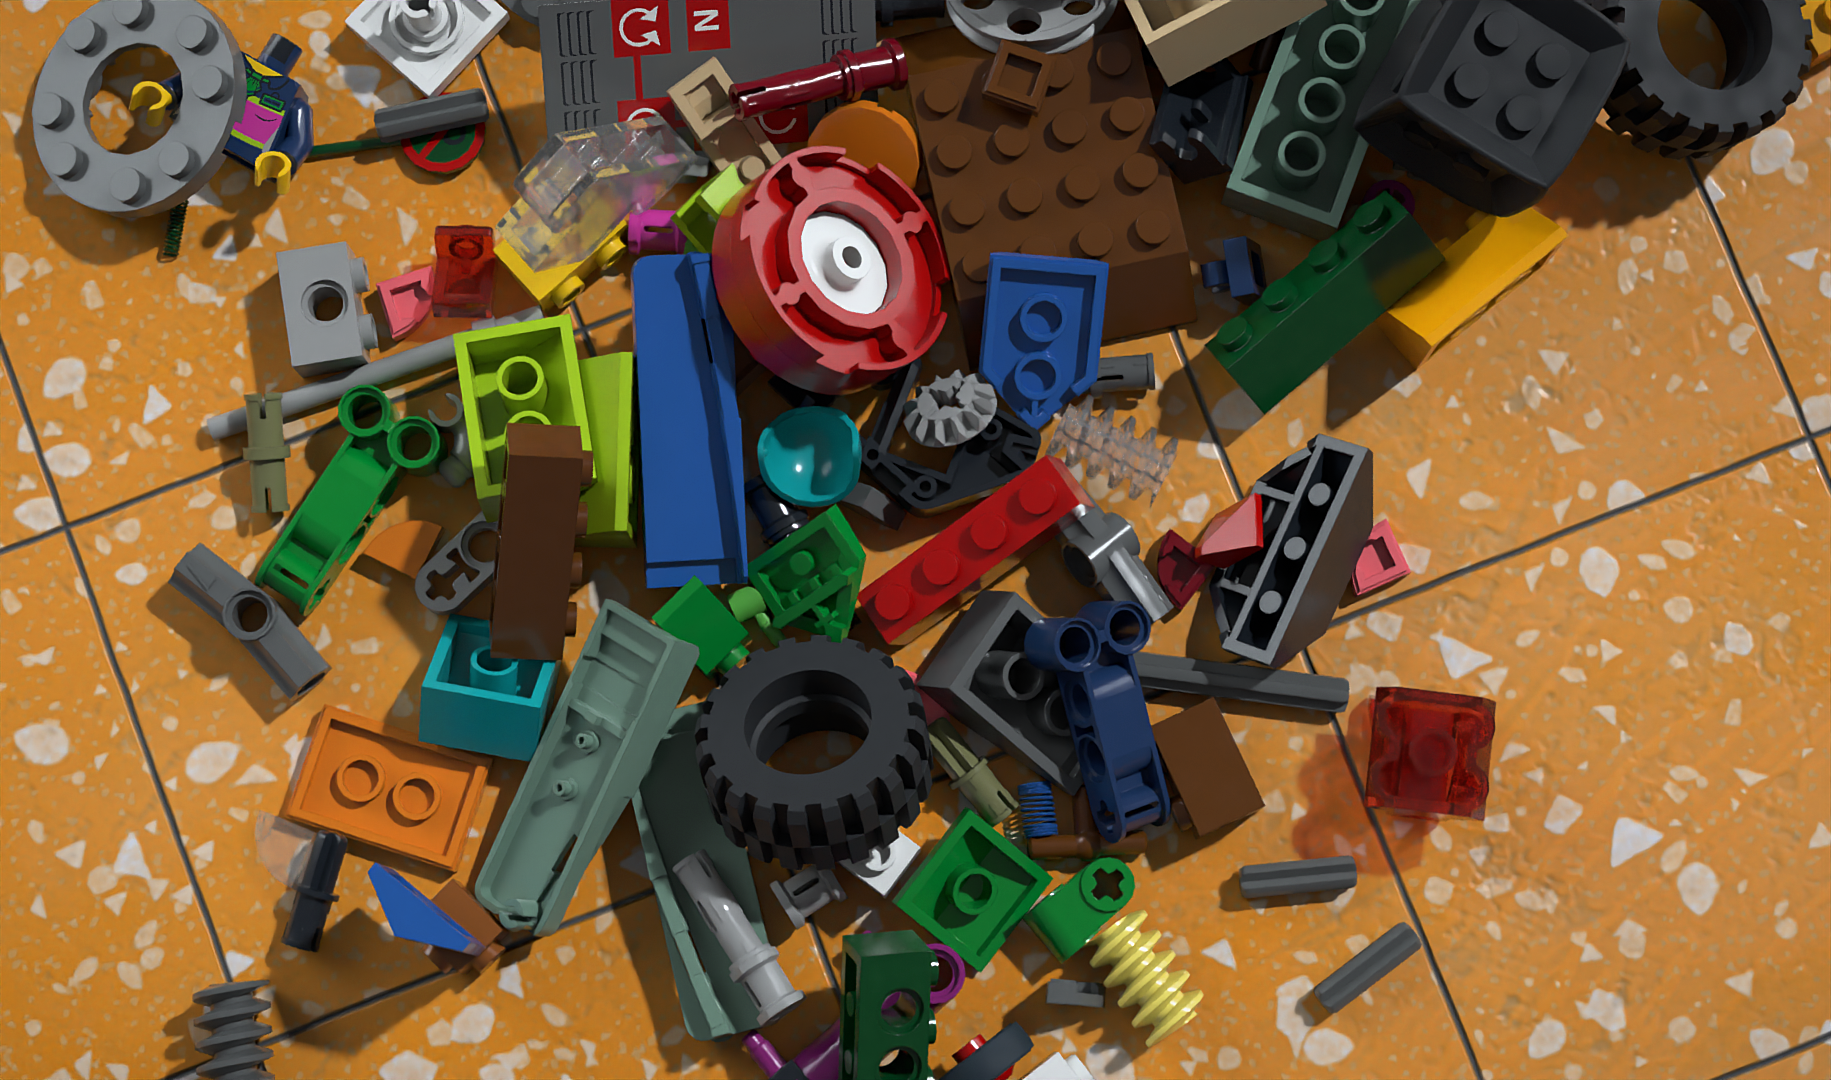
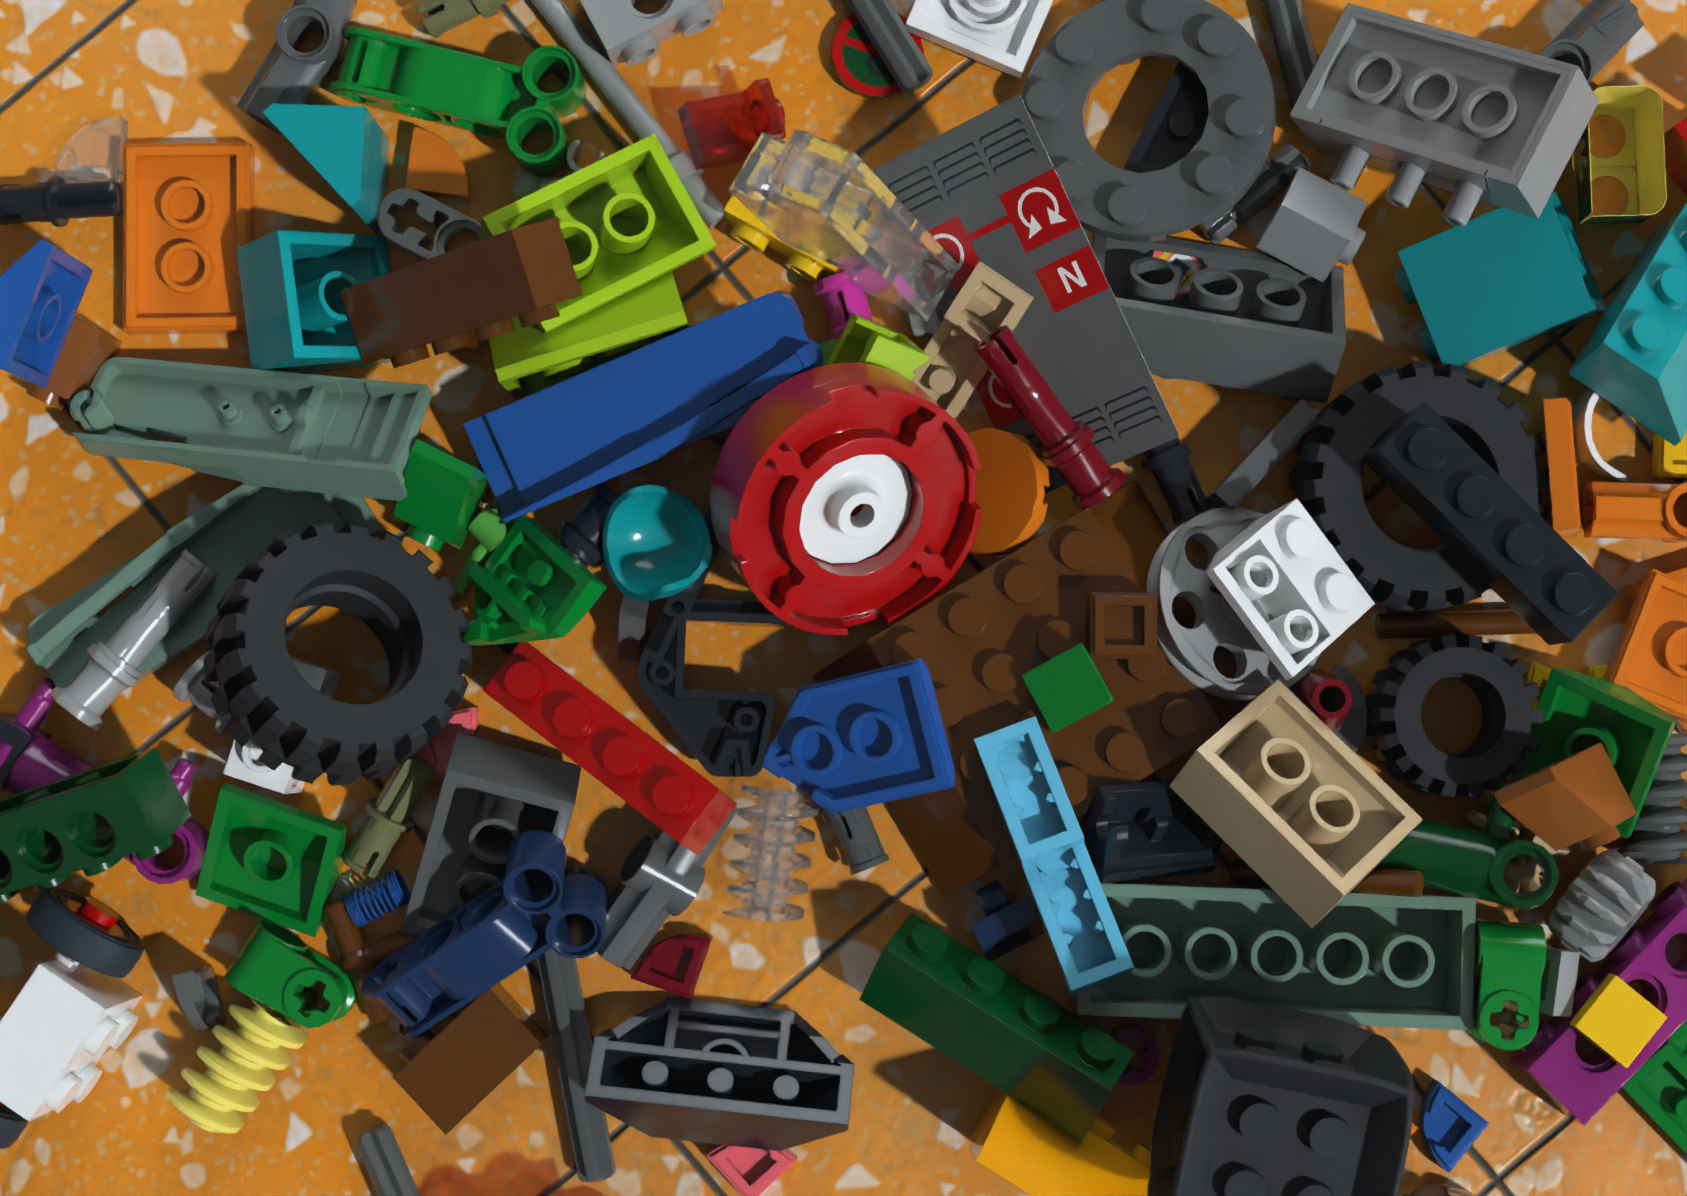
camera: 70 degrees right, 5 degrees up
coral tile [376,266,436,342] -> none
light grey gear [903,369,997,448] -> none
slope [1195,493,1264,569] -> none
none -> teal slope [263,103,389,234]
none -> medium azure slope [974,716,1134,996]
none -> green slope [1021,643,1114,733]

